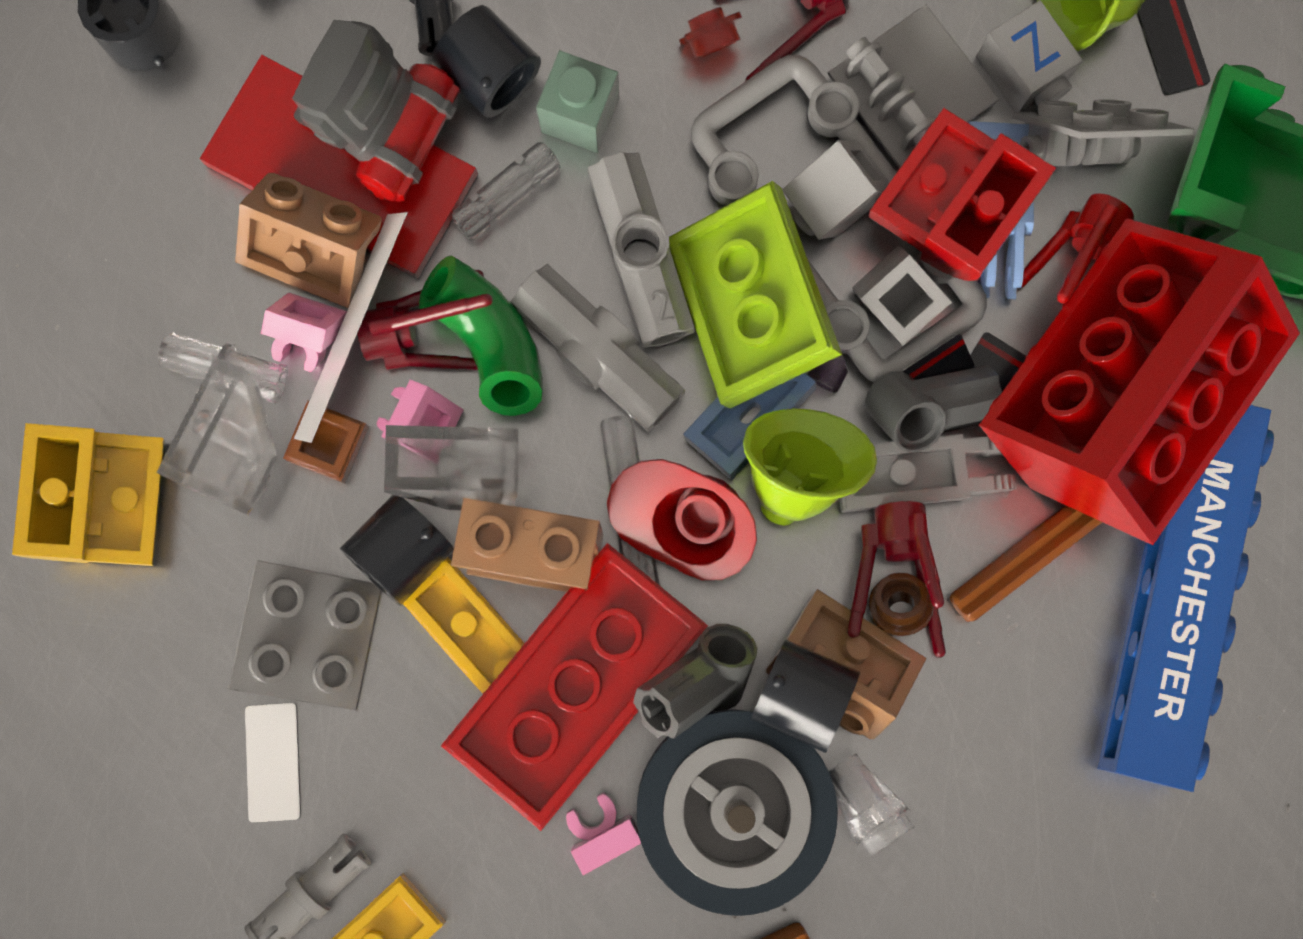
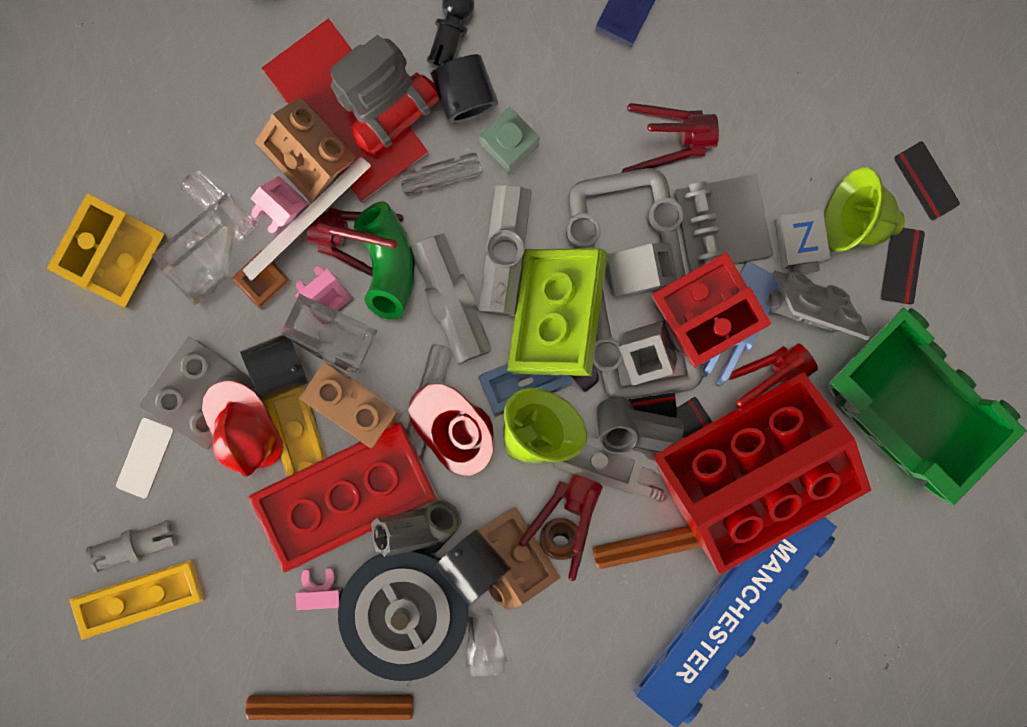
camera: 25 degrees right, 5 degrees up
clear red plate [679,7,742,59] -> none
none -> red piece [202,380,283,477]

